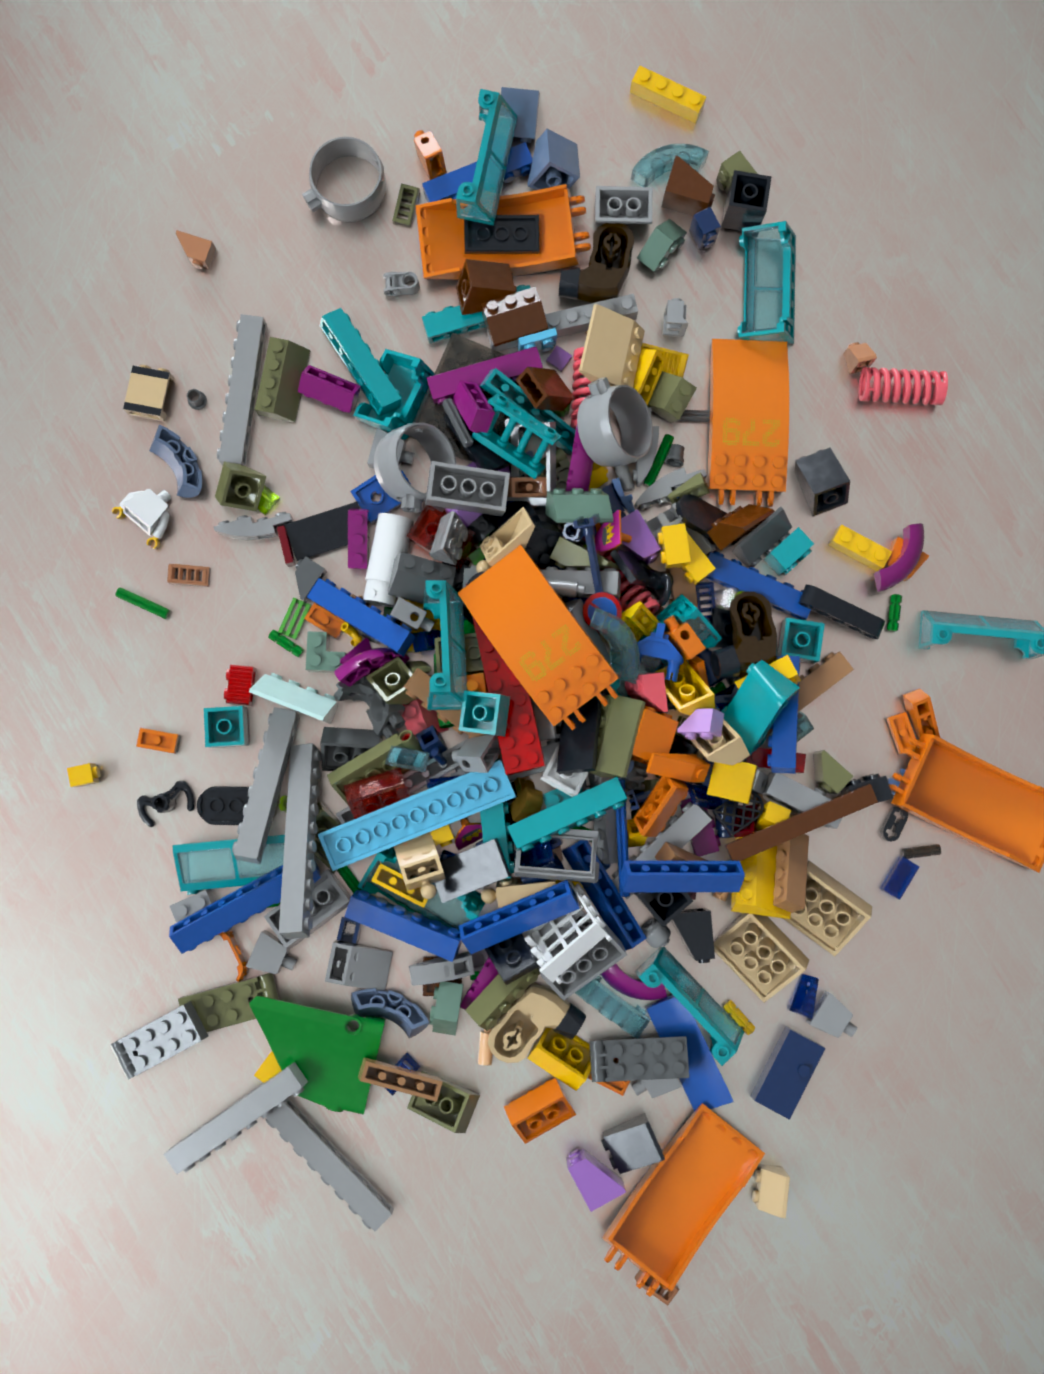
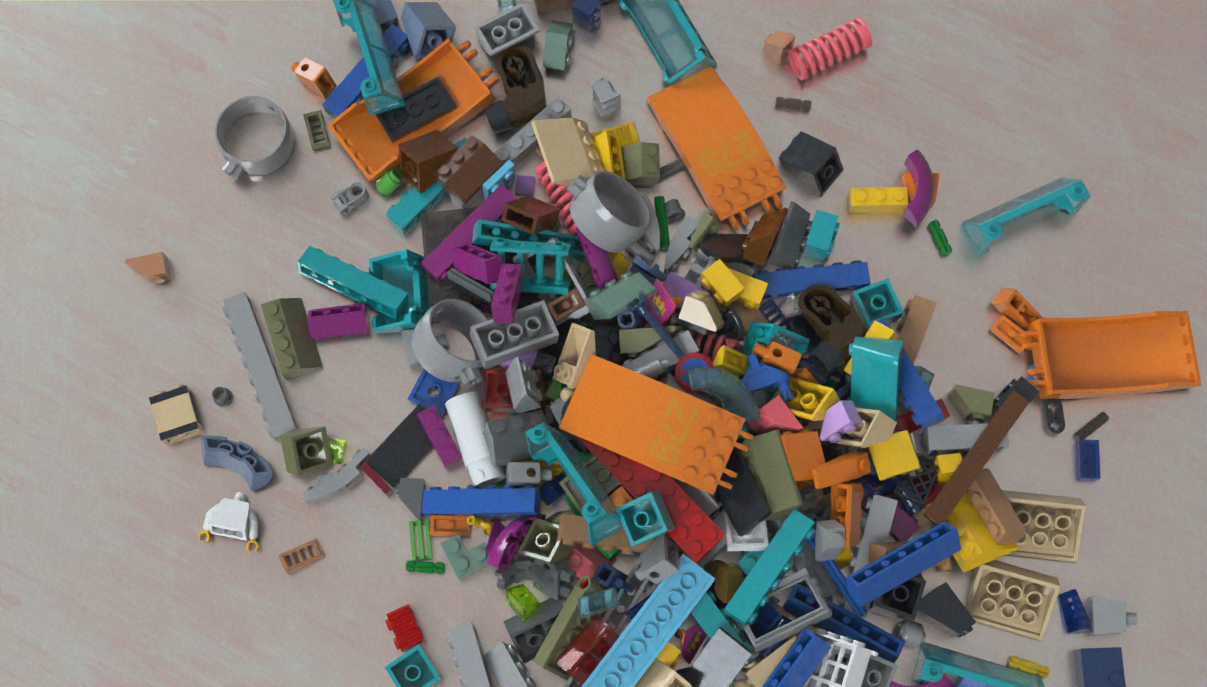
camera: 25 degrees left, 10 degrees down
green axle [115,587,170,619] -> none
light aqua slope [249,673,339,724] -> none
black beam [798,584,885,639] -> none
none -> bright green brick [376,168,403,195]
none -> magenta brick [491,263,524,323]
none -> clear neon green slope [506,584,542,622]
none -> tan slope [679,290,724,332]
none -> clear smoke axle [775,97,812,111]
none -> light grey slope [815,520,845,562]

